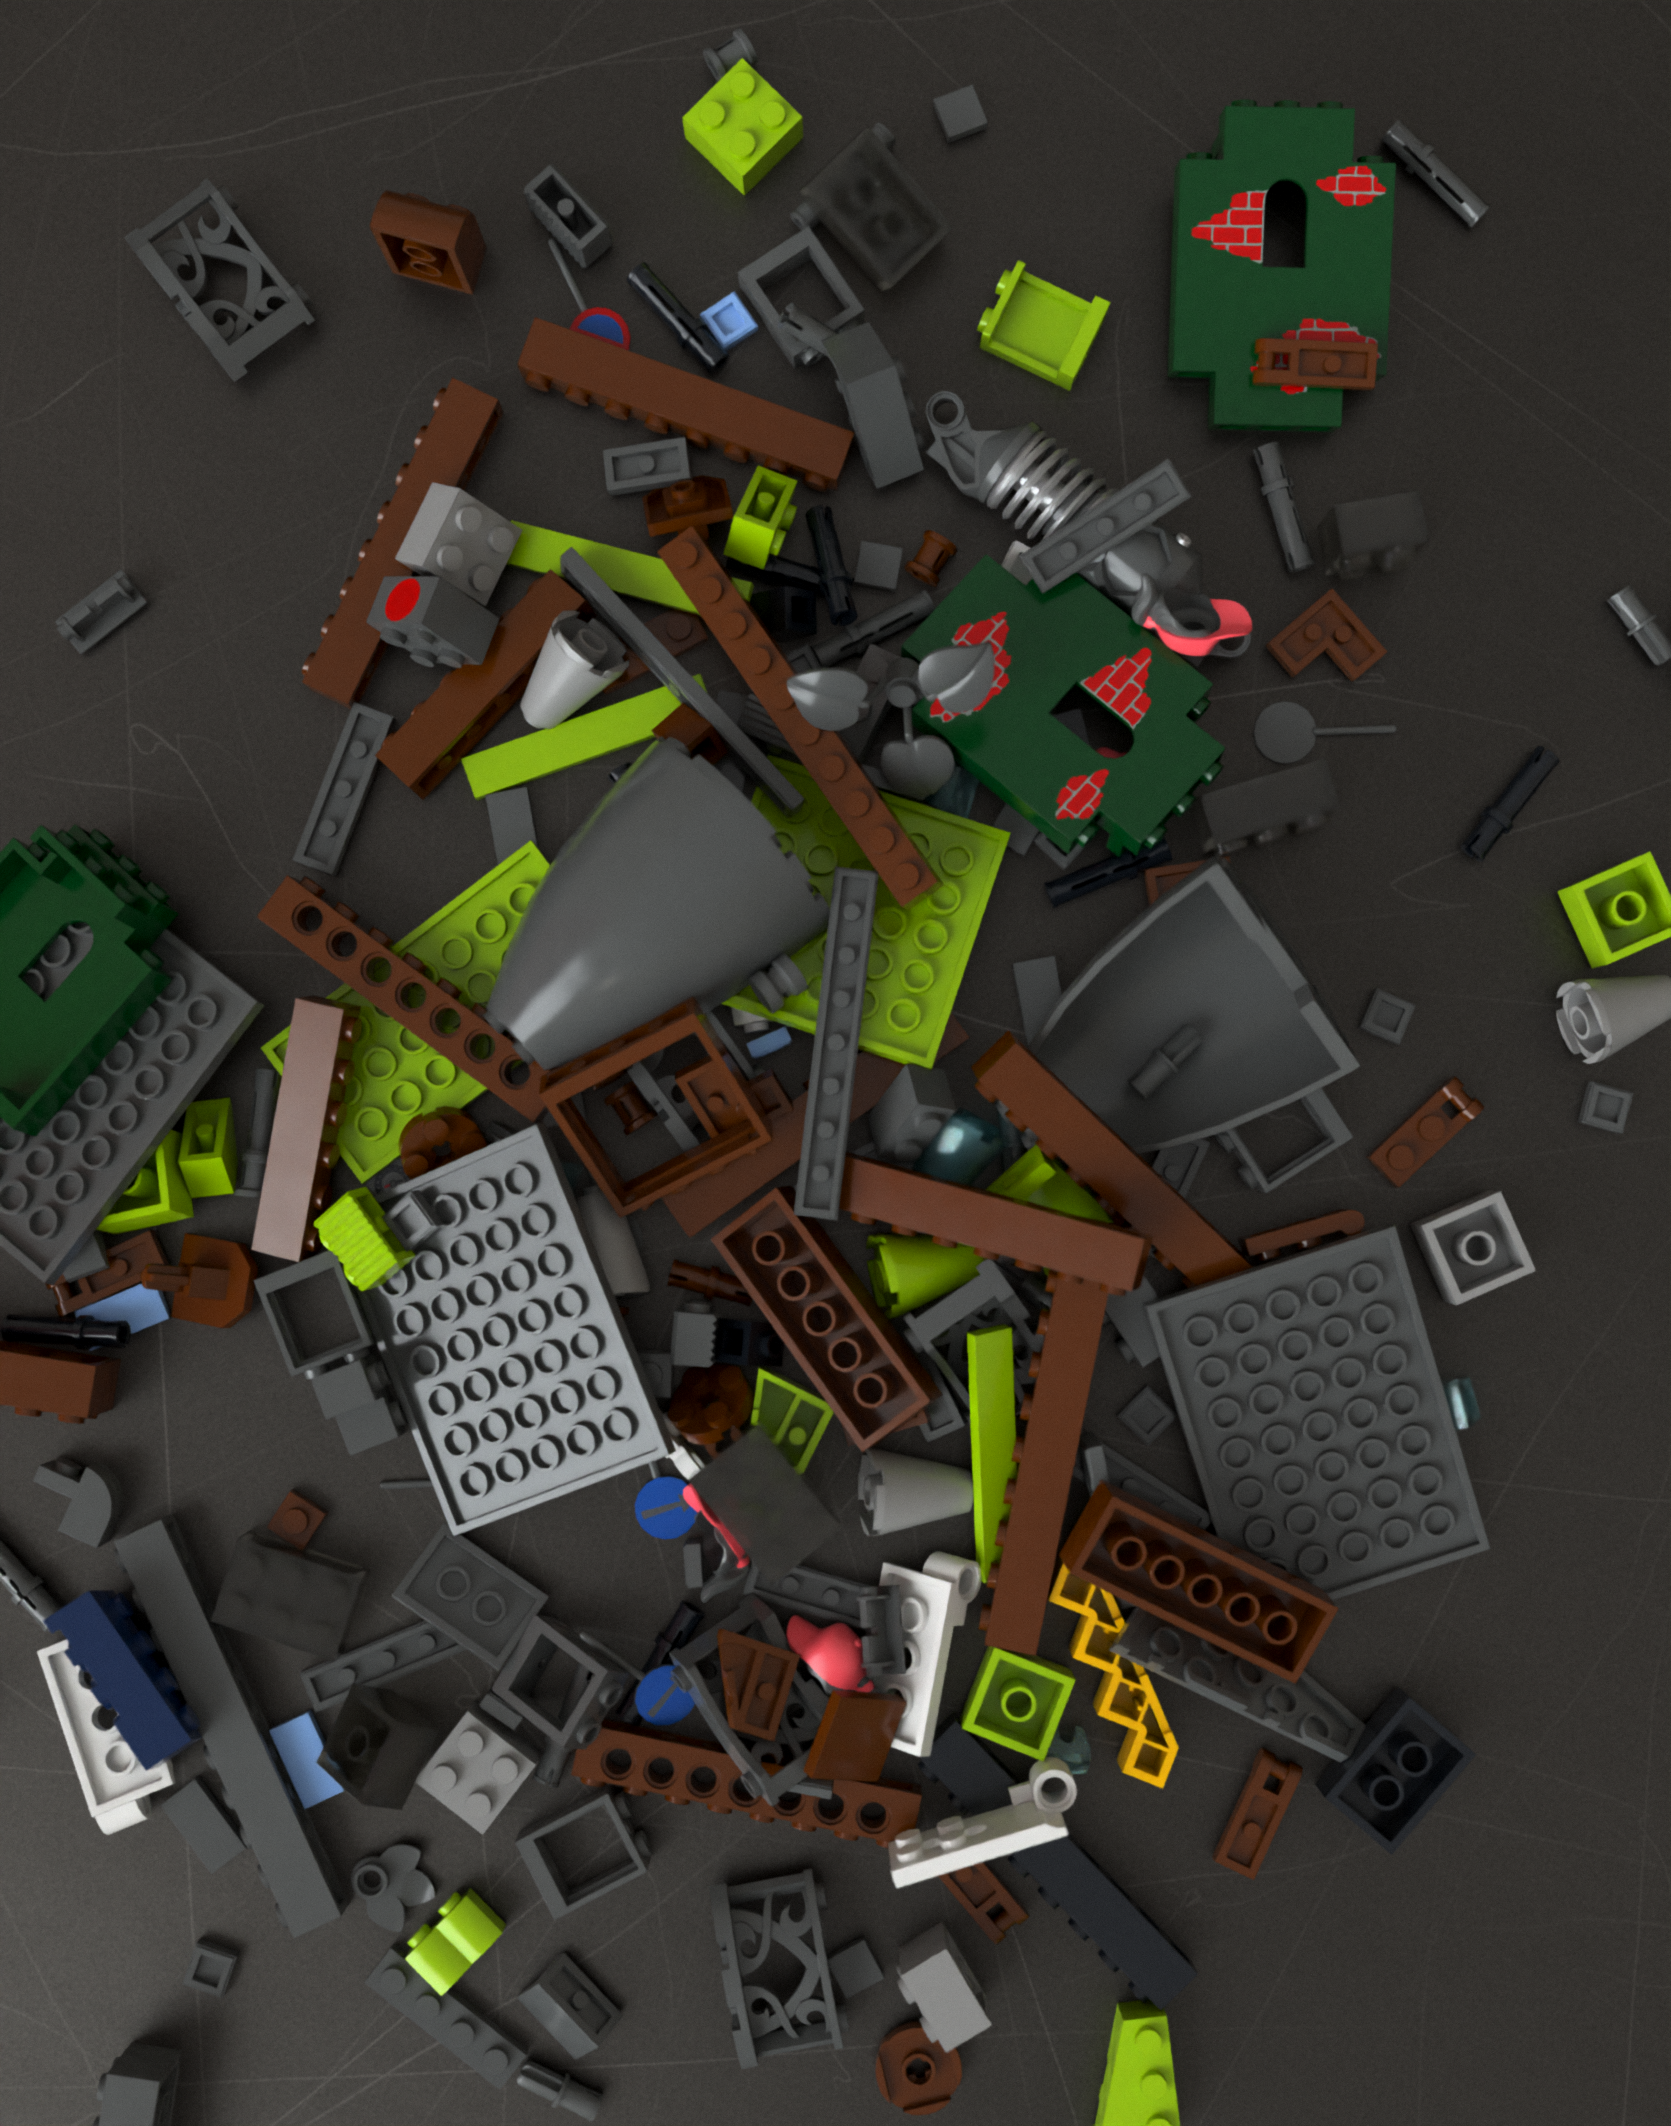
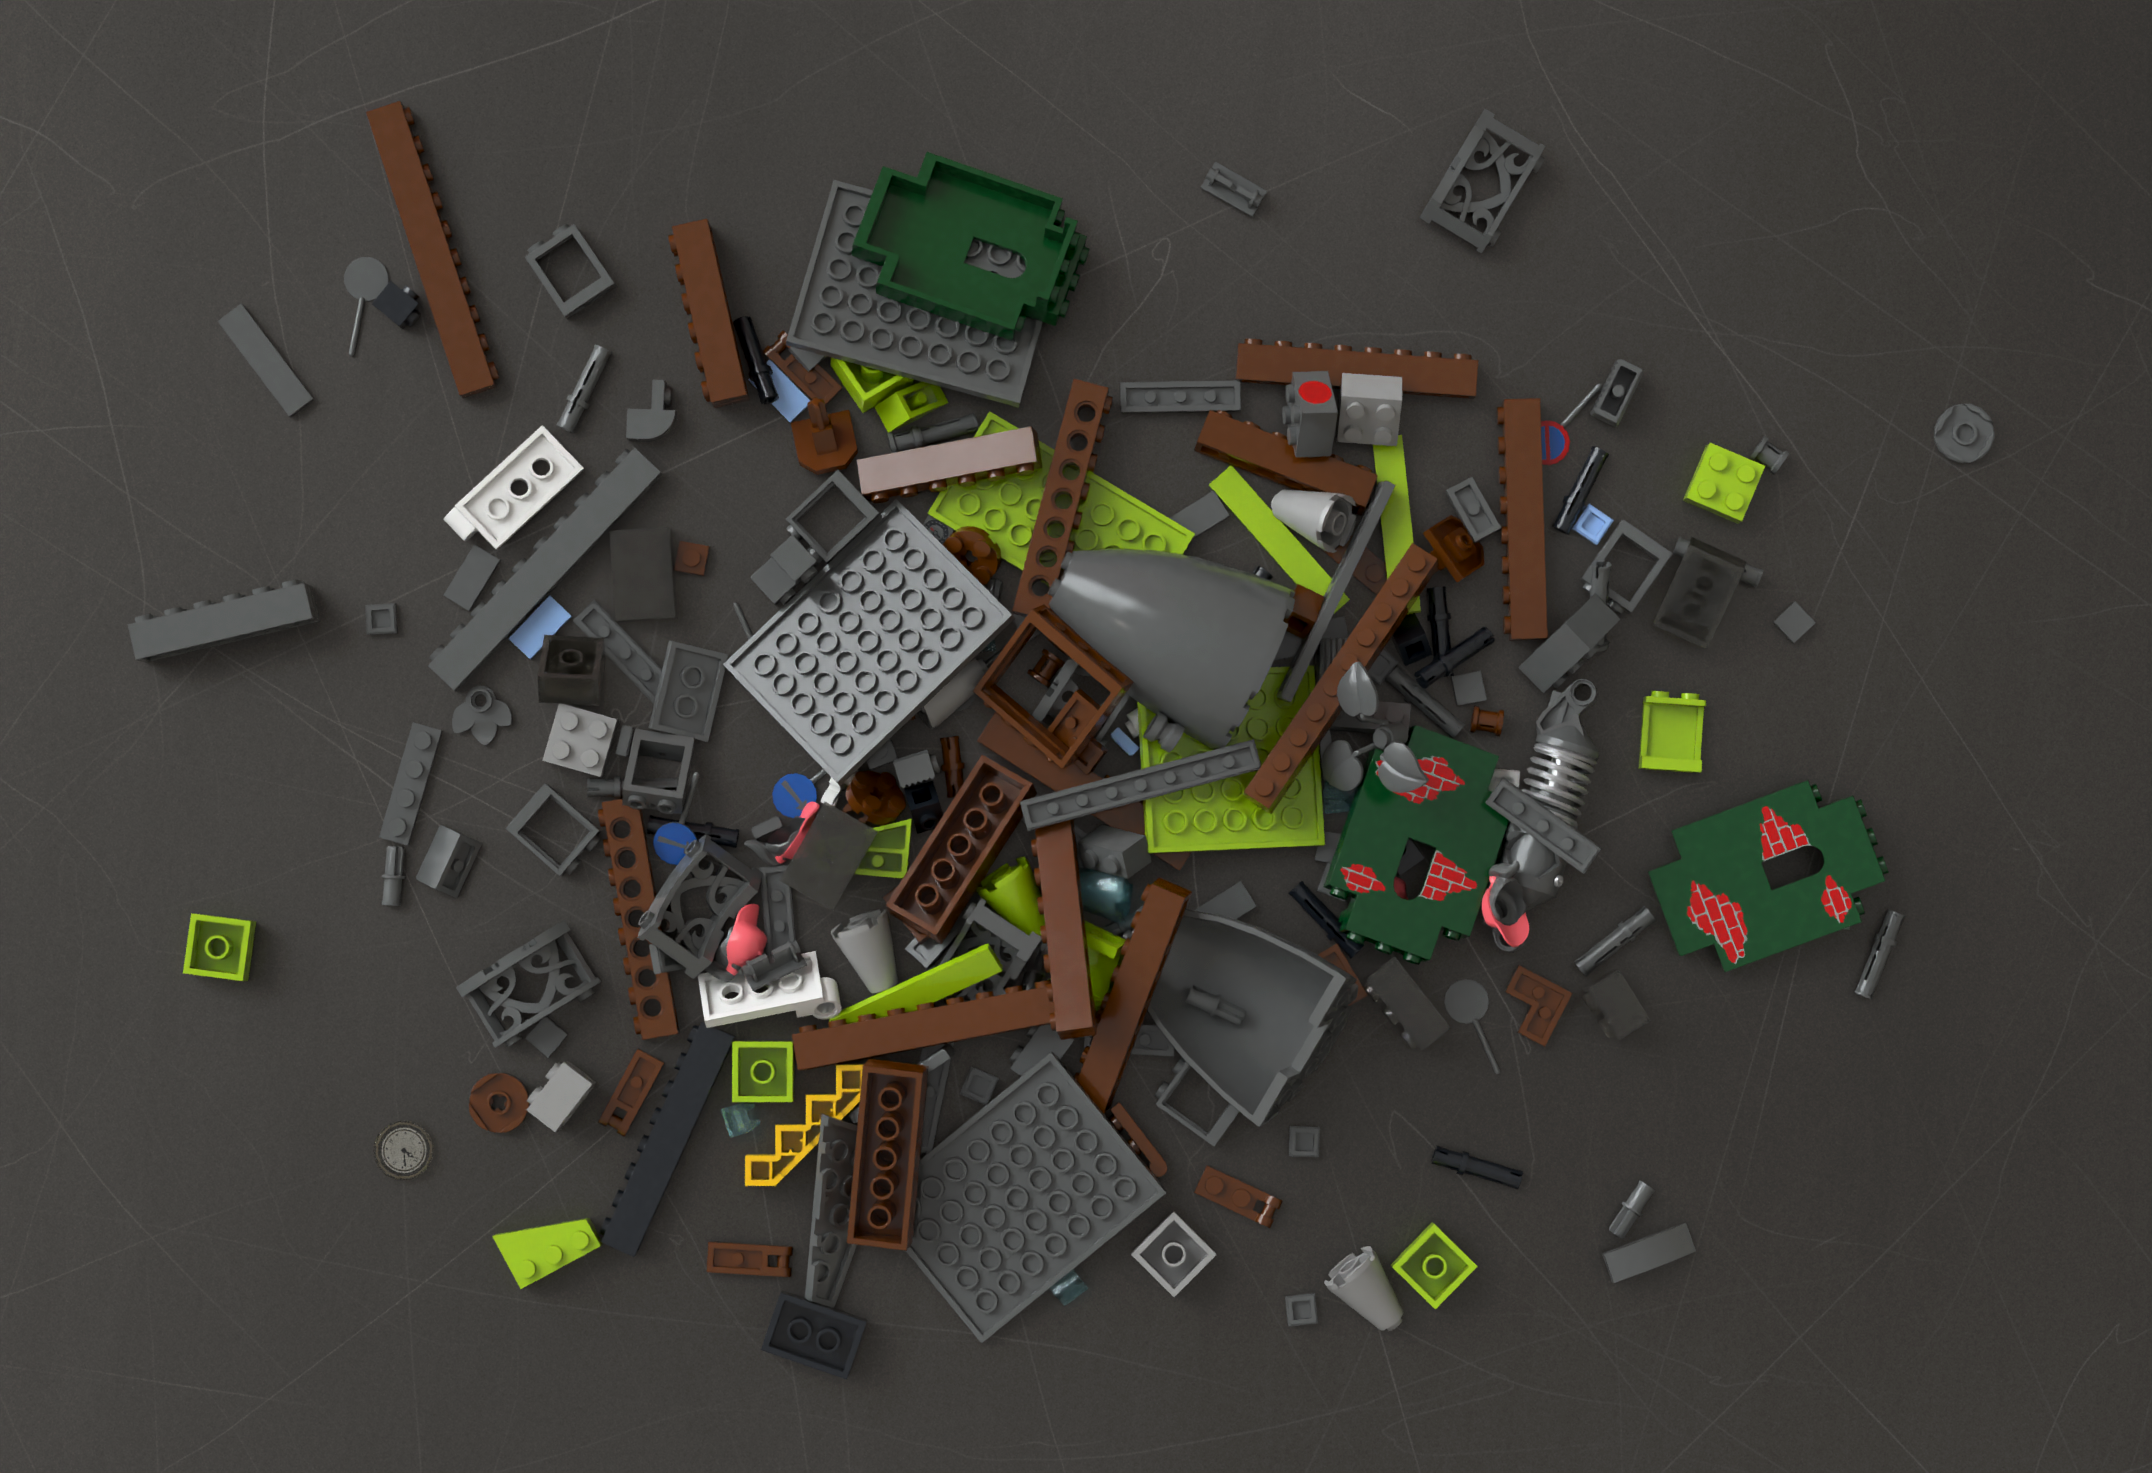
camera: 70 degrees right, 0 degrees up
dark blue wedge [43,1590,202,1771] -> none
lime brick [314,1187,416,1291] -> none
reddish brown brick [369,190,487,295] -> none
dark grey tile [382,1190,443,1252] -> none
lime brick [405,1888,507,1996] -> none
reddish brown wing [717,1629,800,1742] -> none
lime brick [723,466,798,570] -> none
reddish brown tile [803,1690,907,1782] -> none
white hinge [888,1757,1077,1889] -> none
reddish brown plate [1252,338,1378,390] -> none

